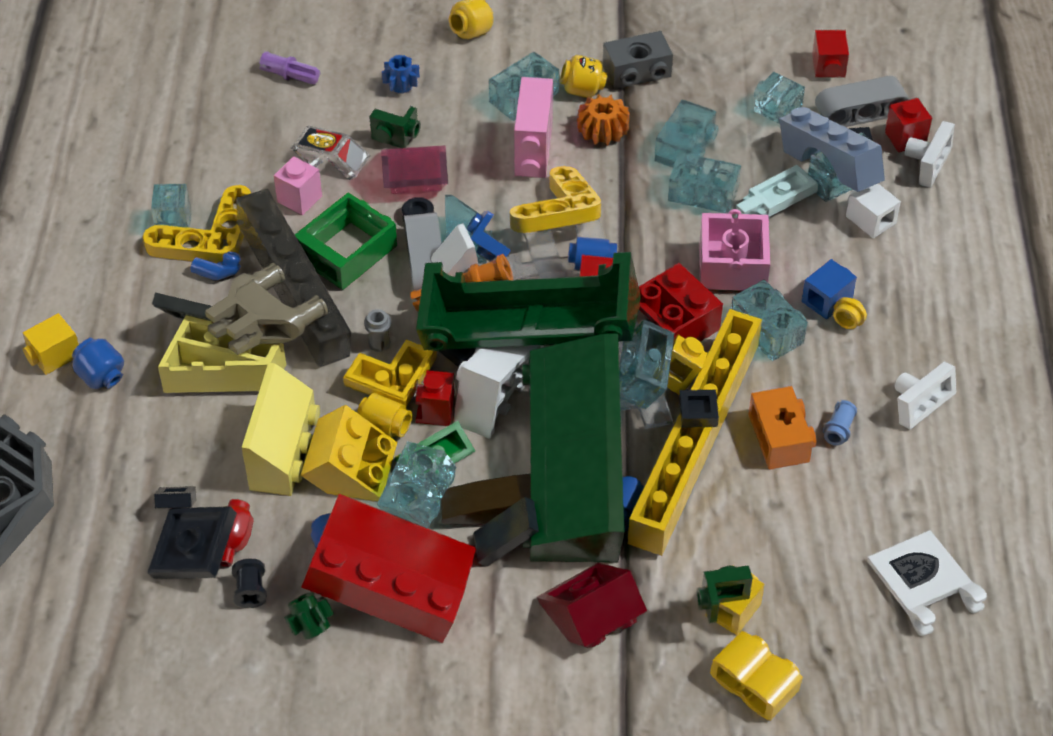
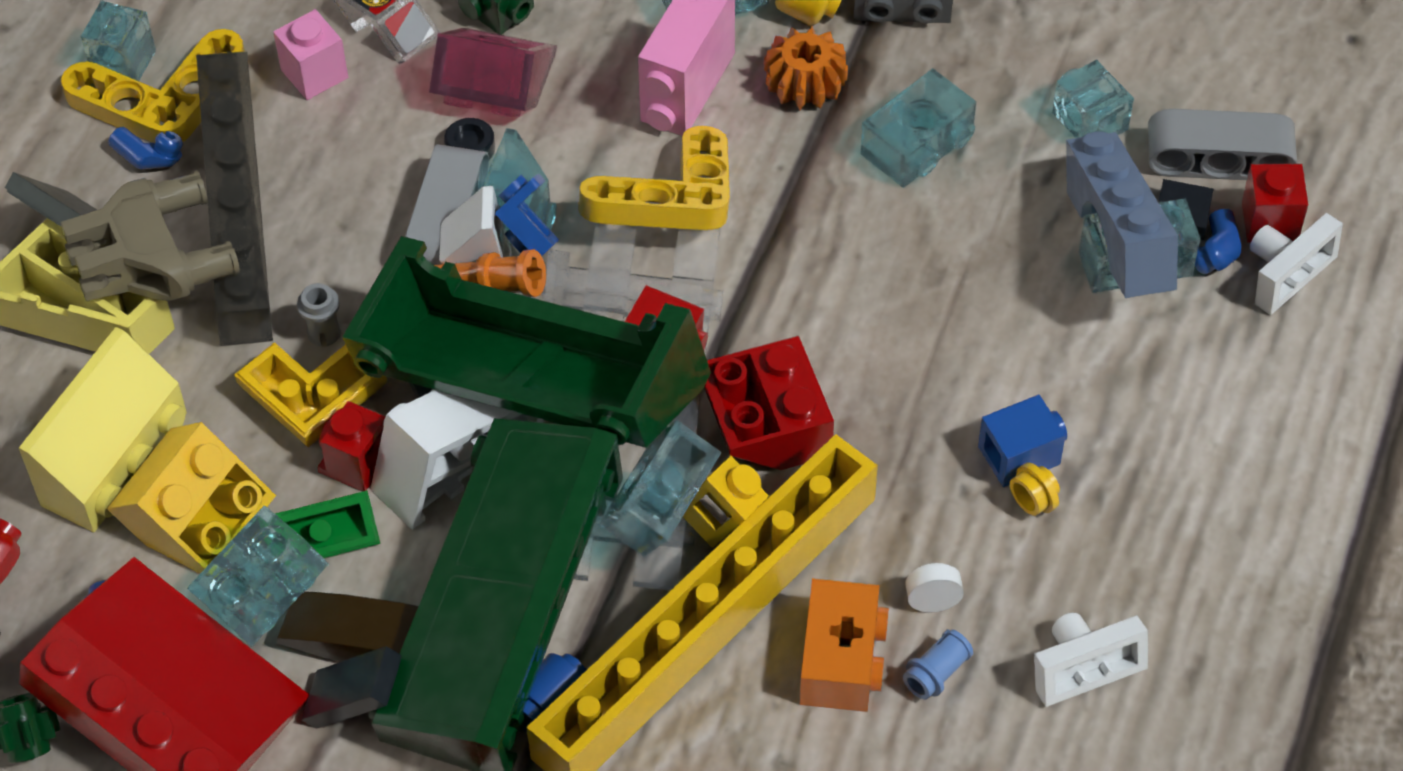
camera: 20 degrees right, 5 degrees up
green window [293,192,397,290] -> none
yellow brick [357,393,412,438] -> none
blue brick [568,236,617,271] -> none
clear light blue brick [668,152,741,214] -> none
black tile [679,390,719,428] -> none
bright pink brick [699,209,770,291] -> none
clear light blue brick [731,280,808,362] -> none
light aqua hinge [734,165,819,218] -> none
red brick [812,30,849,78] -> none
white brick [846,184,901,239] -> none
none -> white tile [905,563,964,612]
none -> blue arm [1192,209,1242,274]

